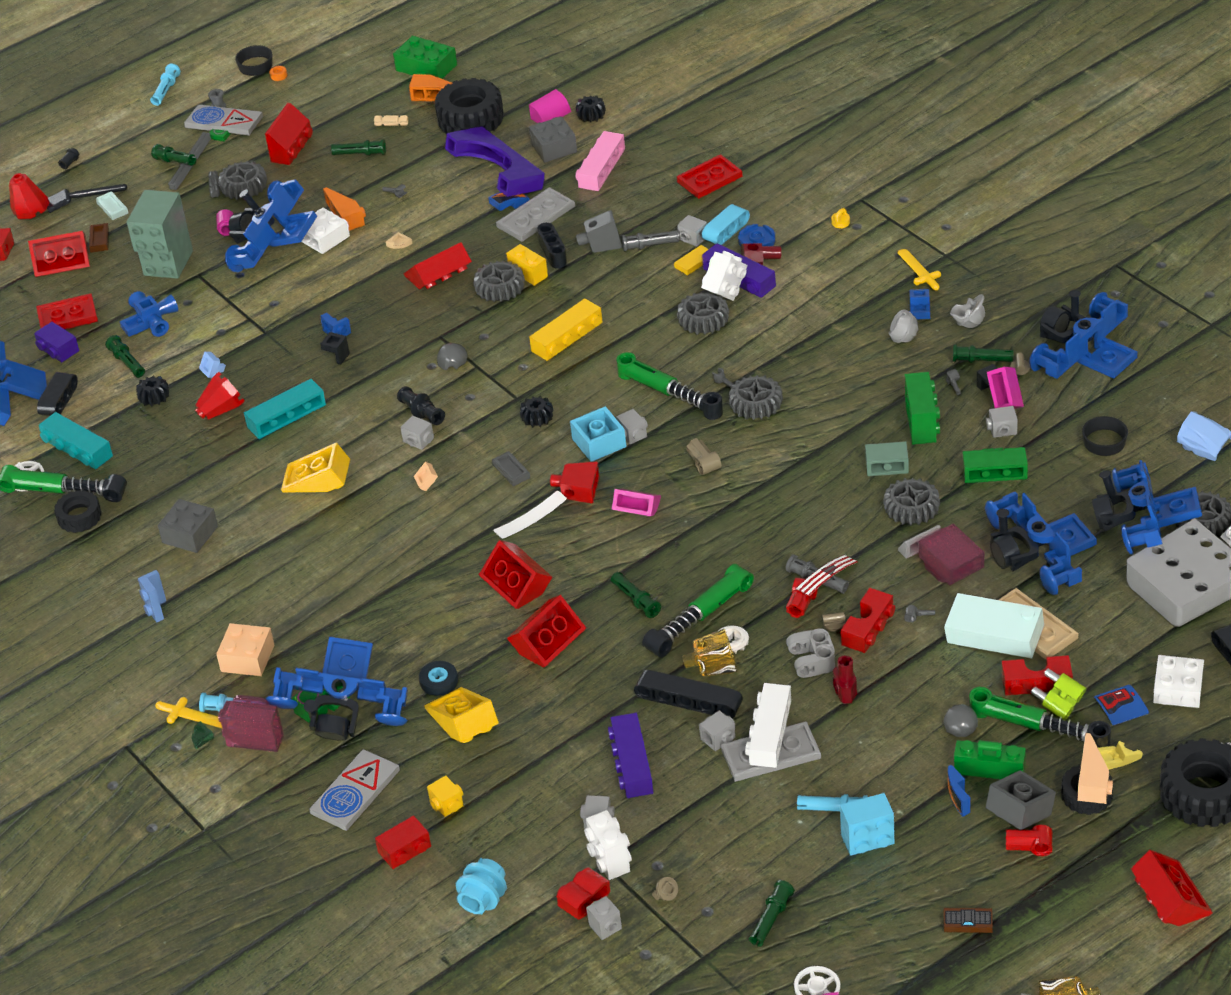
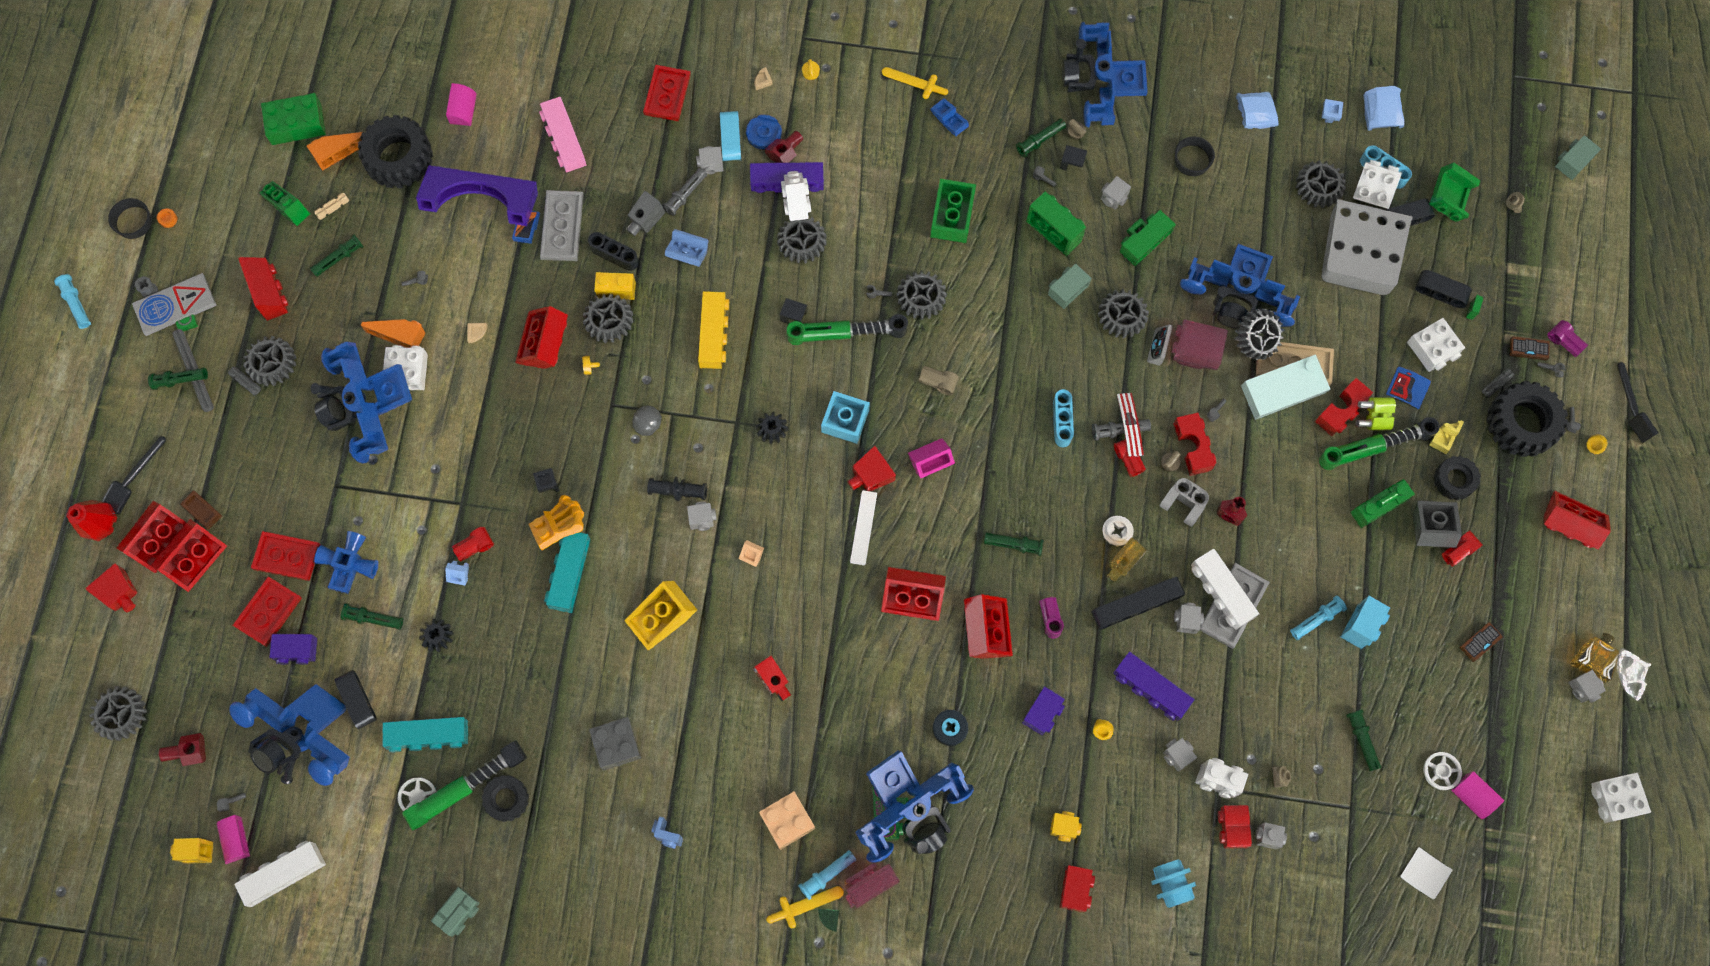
camera: 50 degrees left, 30 degrees up
black pin [58,148,79,170] -> none
light aqua tile [96,191,128,220] -> none
sand green piece [127,190,193,279] -> none
red cone [195,372,245,420] -> none
dark pink brick [216,209,233,236] -> none
light grey tile [309,749,400,831] -> none
blue bracket [321,313,351,336] -> none
yellow slope [424,687,499,743] -> none
dark grey tile [492,451,530,486] -> none
dark grey brick [529,116,577,163] -> none
black gear [575,95,606,123] -> none
light grey brick [616,409,648,444] -> none
piece [642,564,754,658] -> none
yellow tile [674,245,709,276] -> none
light grey piece [888,310,918,343] -> none
dark grey hair [943,704,978,737] -> none
blue slope [948,764,970,817] -> none
light grey piece [950,294,985,328] -> none
dark pink brick [987,367,1024,409] -> none
light nougat slope [1078,733,1113,804] -> none
blue piece [1092,460,1202,555] -> none
none -> red slope [117,501,187,573]
none -> red plate [251,531,321,581]
none -> green slope [259,181,310,226]
none -> red piece [452,527,494,562]
none -> light orange plate [529,495,584,550]
none -> yellow tile [582,356,600,375]
none -> medium blue bracket [665,229,708,267]
none -> red torso [753,656,791,702]
none -> tan tile [755,67,772,90]
none -> black panel [780,298,807,323]
none -> green brick [930,179,976,243]
none -> dark purple brick [1022,686,1065,736]
none -> magenta piece [1039,597,1064,639]
none -> medium azure beam [1053,389,1074,447]
none -> yellow tile [1093,719,1114,740]
none -> dark grey gear [1234,309,1285,360]

